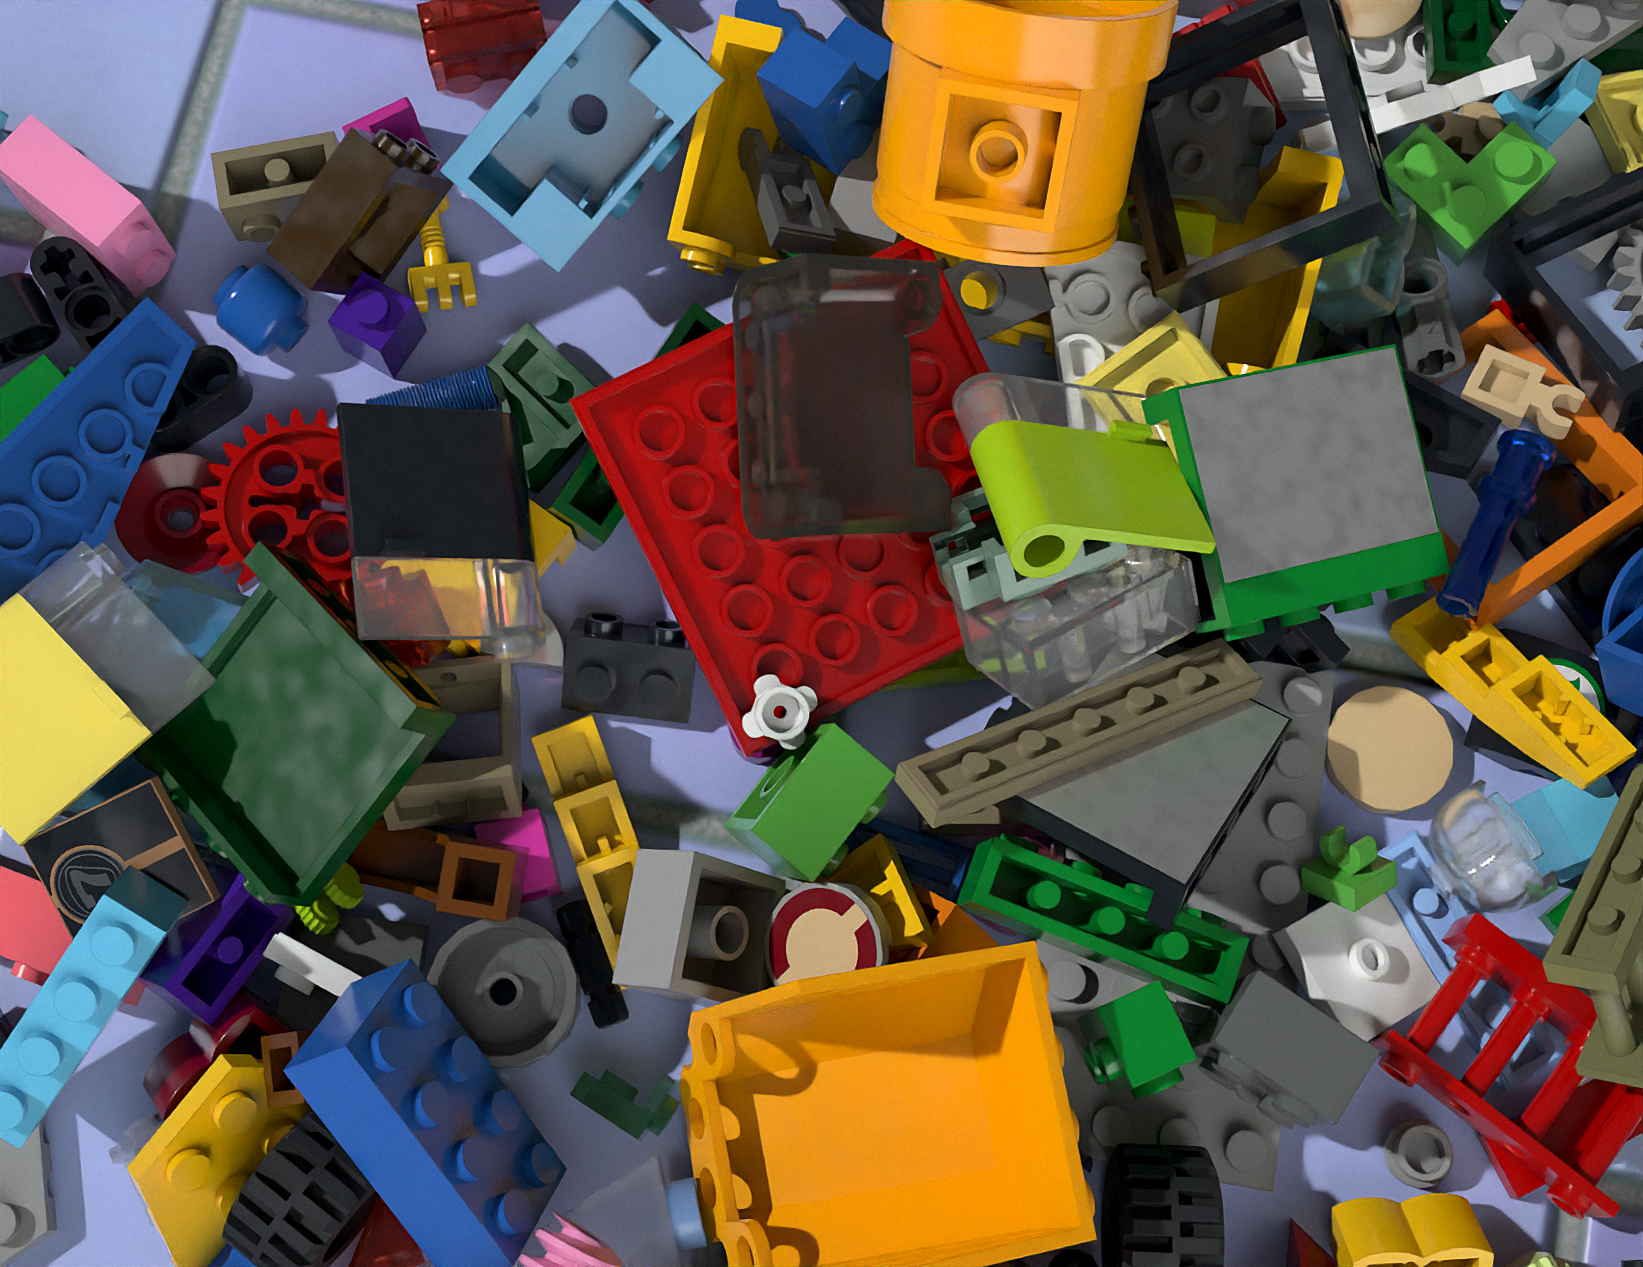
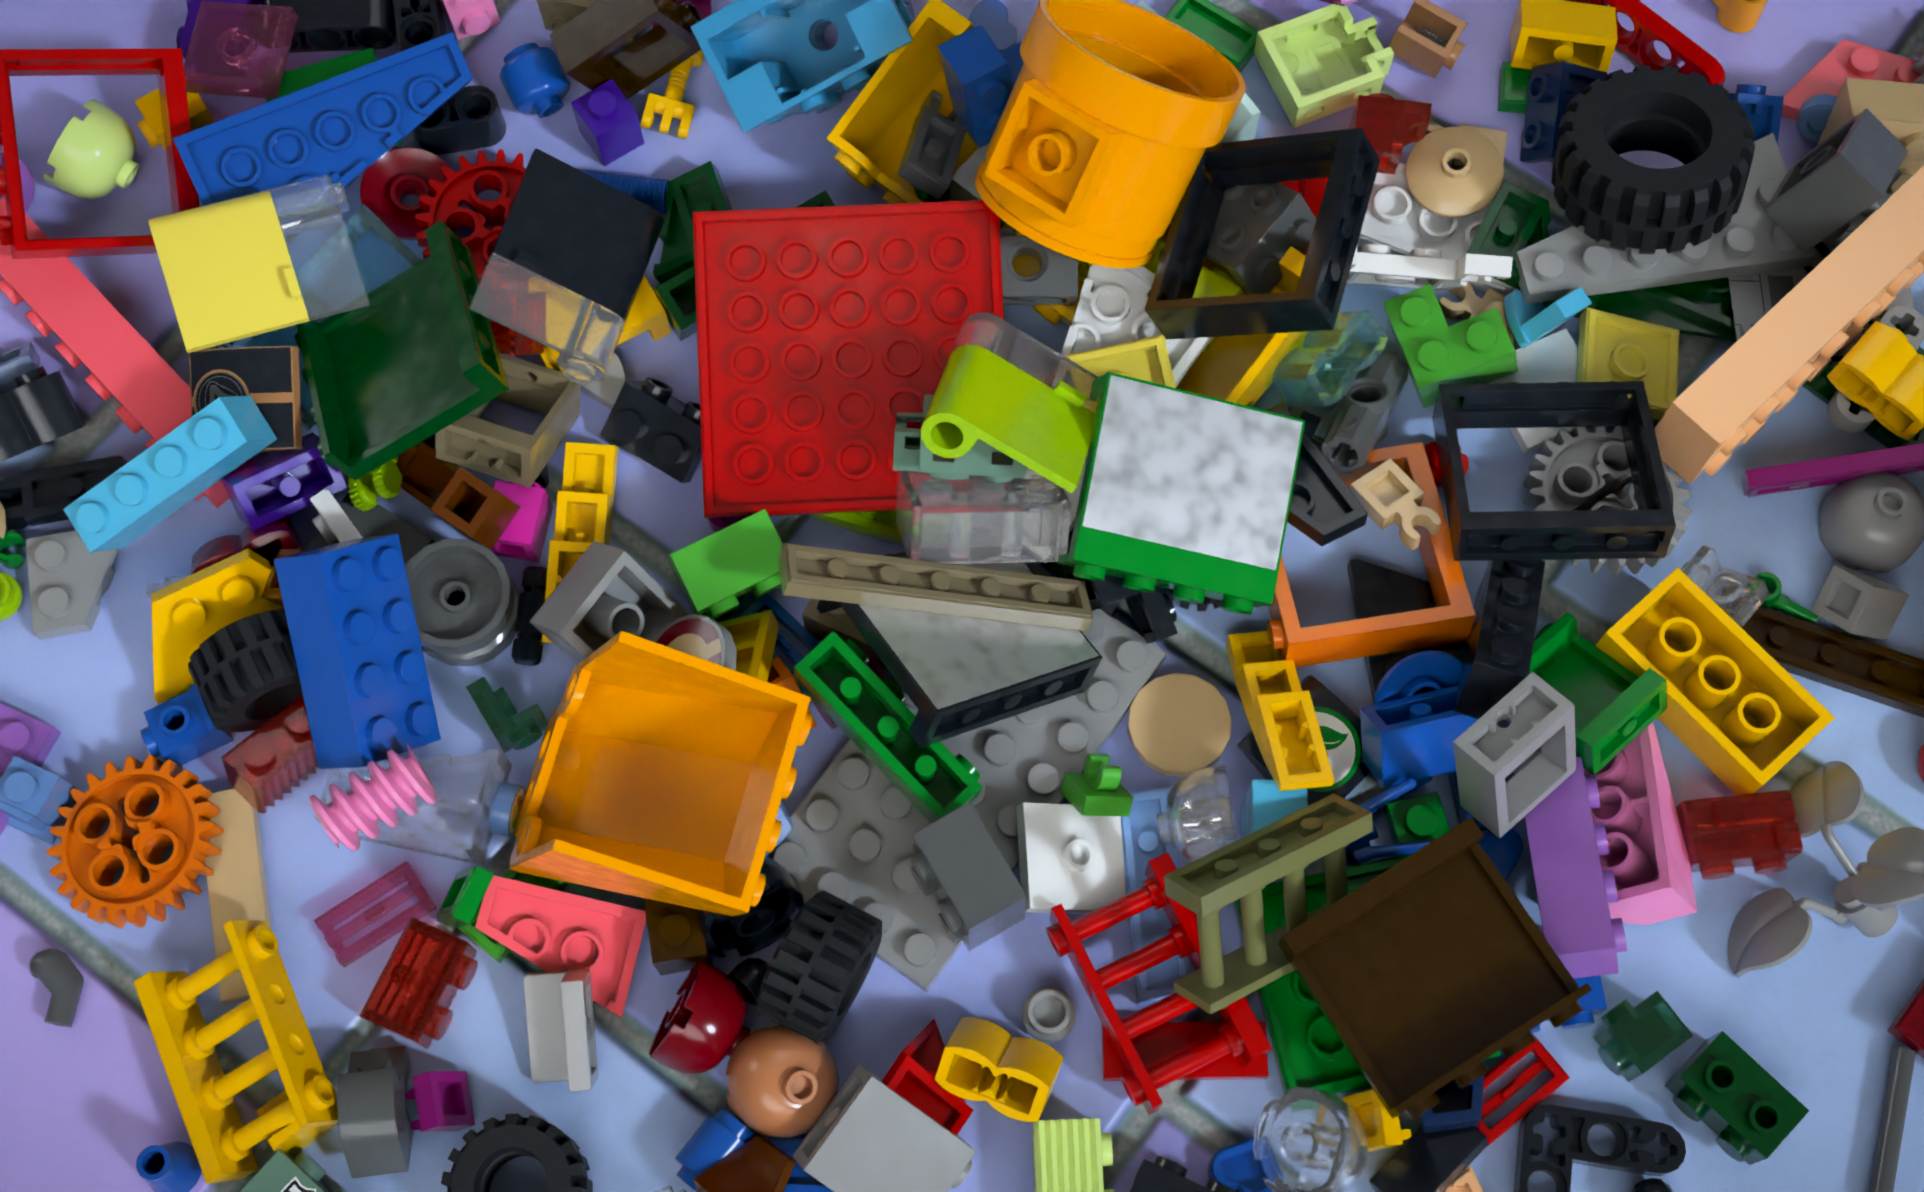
camera: 30 degrees right, 5 degrees down
clear smoke windscreen [732,253,952,540] -> none
white plate [742,674,817,750] -> none
green brick [1076,979,1197,1100] -> none
clear blue pin [1436,429,1557,619] -> none

